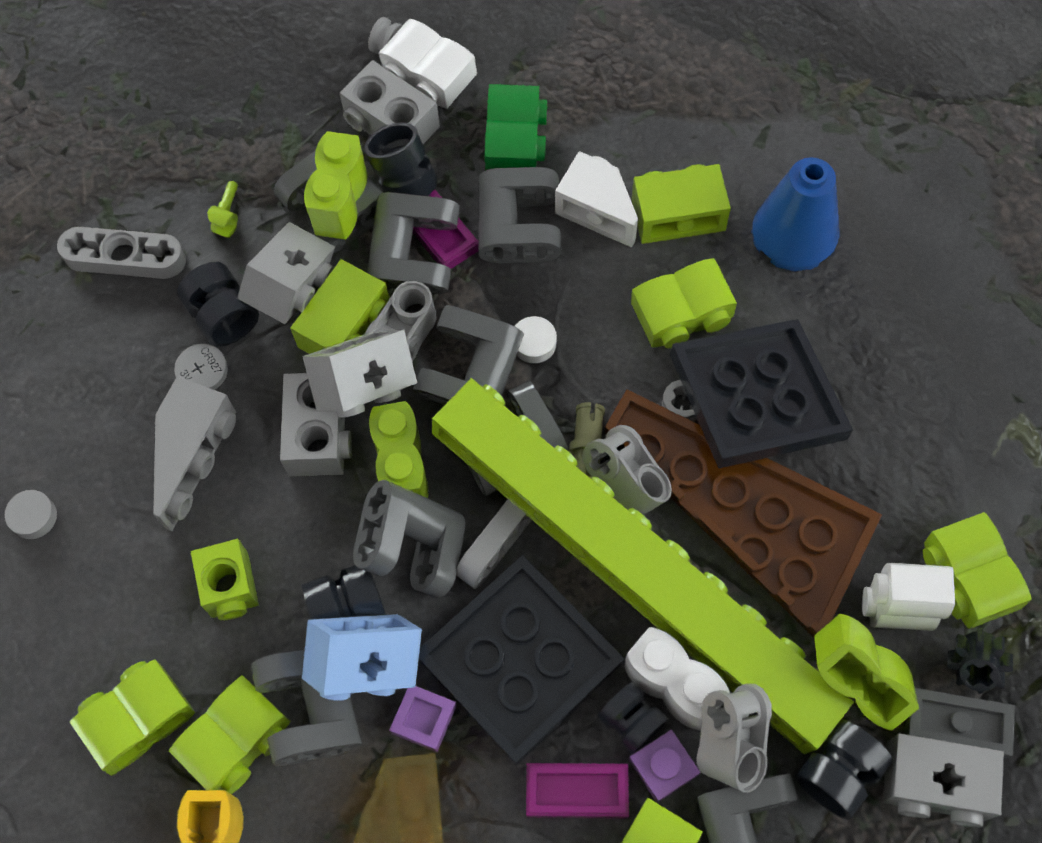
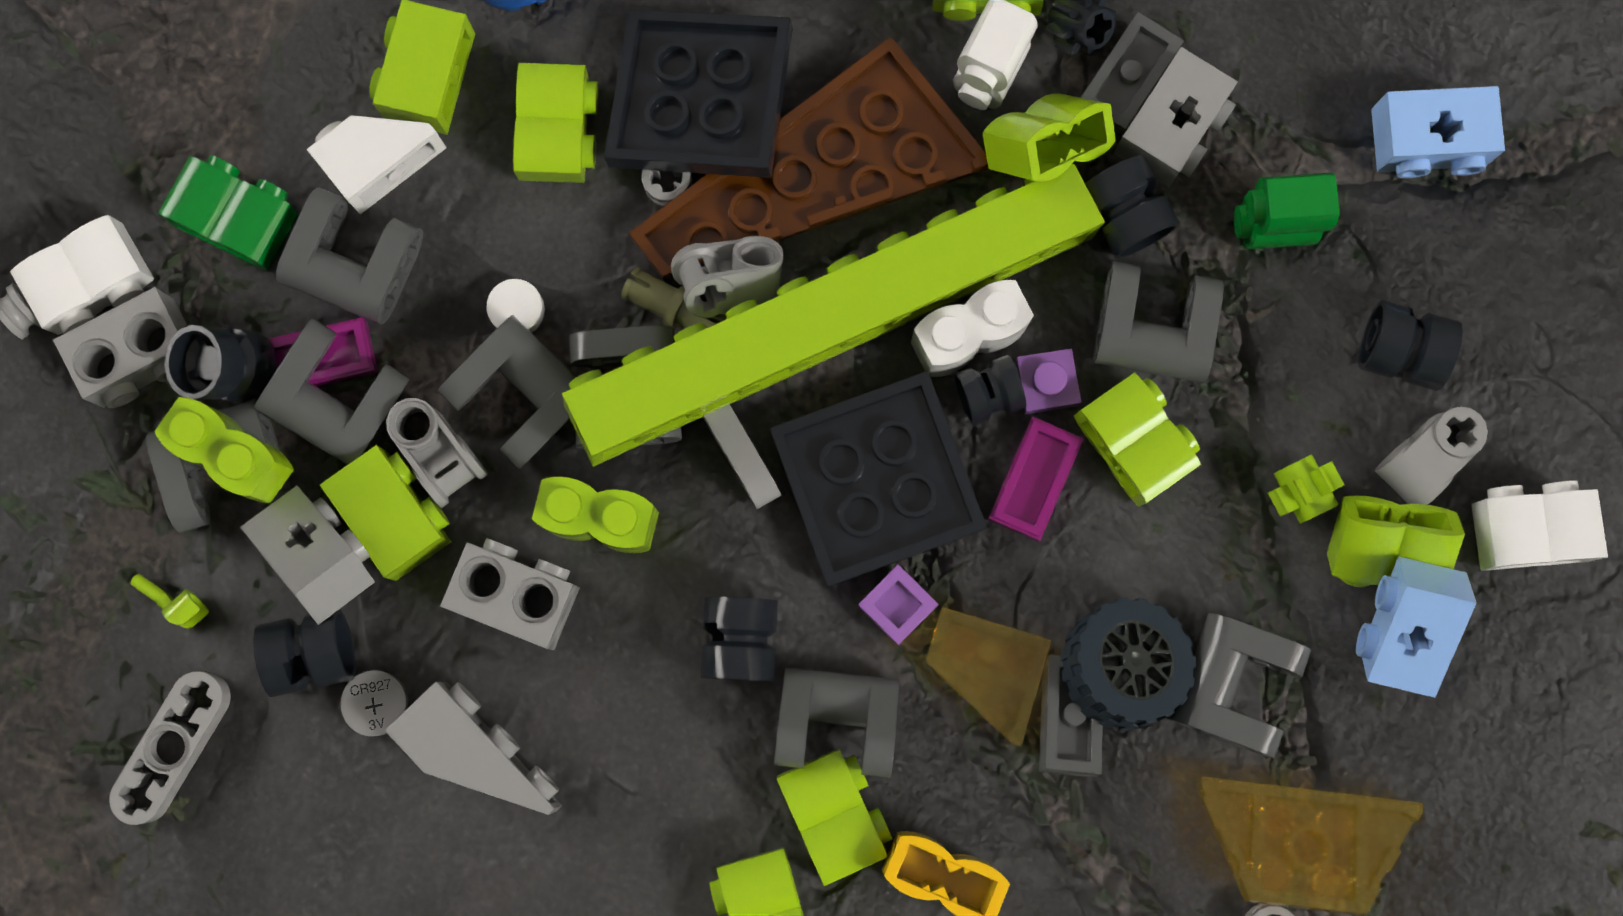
camera: 70 degrees left, 15 degrees up
lime brick [190,539,259,620] -> none
light grey brick [302,329,417,417] -> none
light blue brick [302,614,422,700] -> none
dark grey connector [353,480,465,598] -> none
light grey piece [697,683,772,793] -> none

